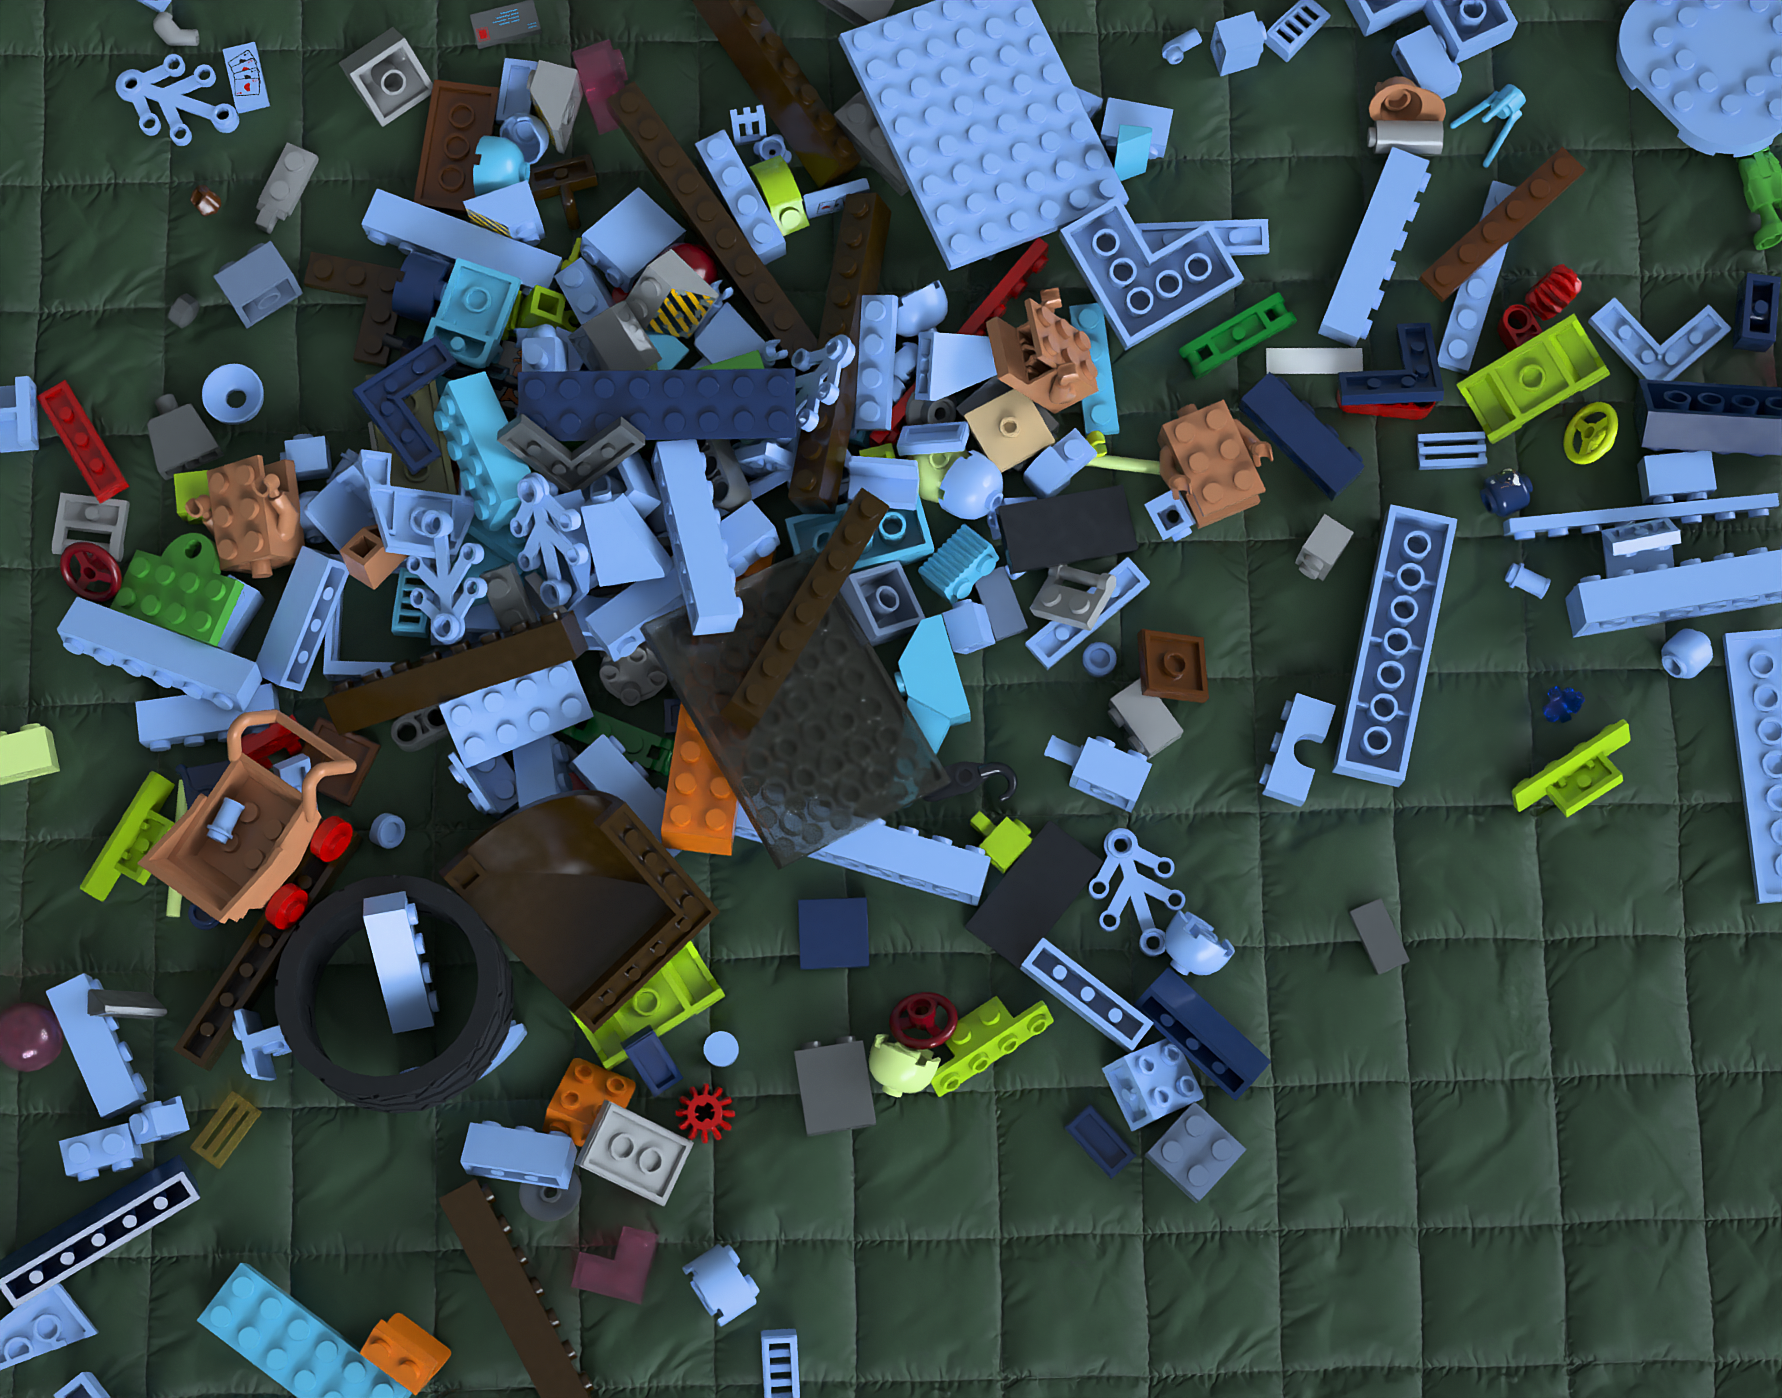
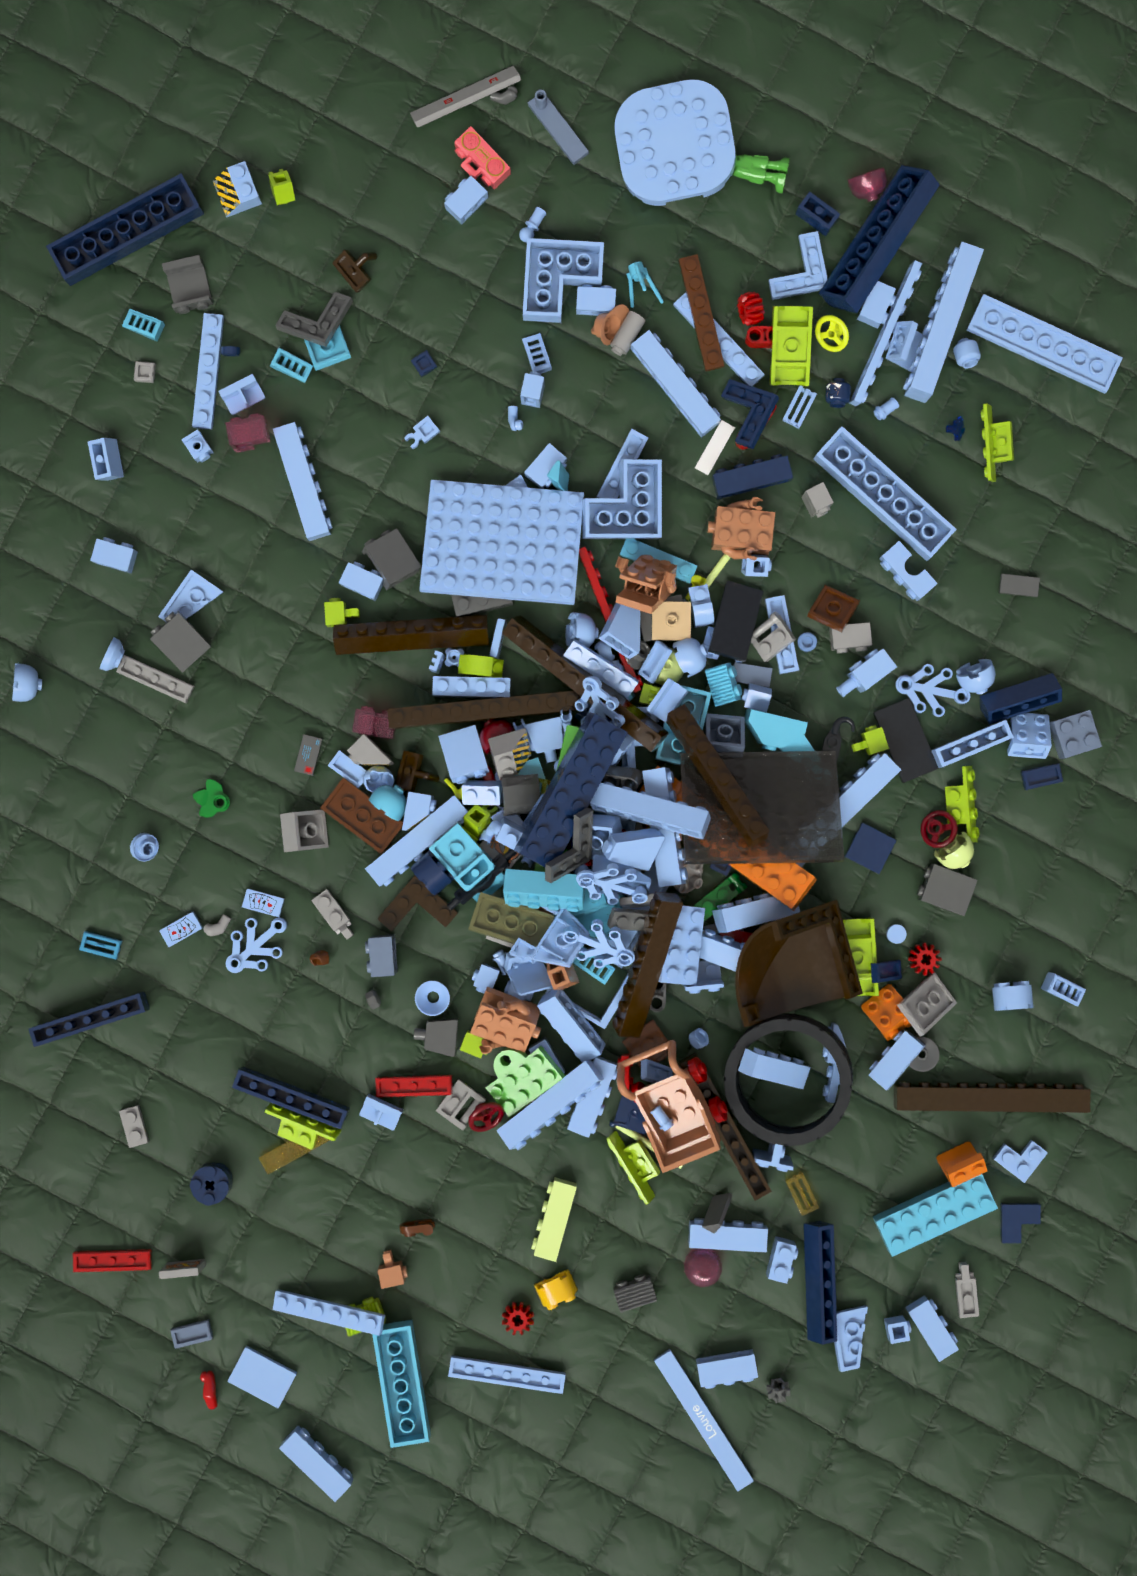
camera: 60 degrees left, 10 degrees up
light blue brick [129,1096,190,1145] -> none
dark blue plate [352,335,457,475] -> none
clear pink brick [571,1226,660,1305] -> none
green plate [1178,292,1297,380] -> none

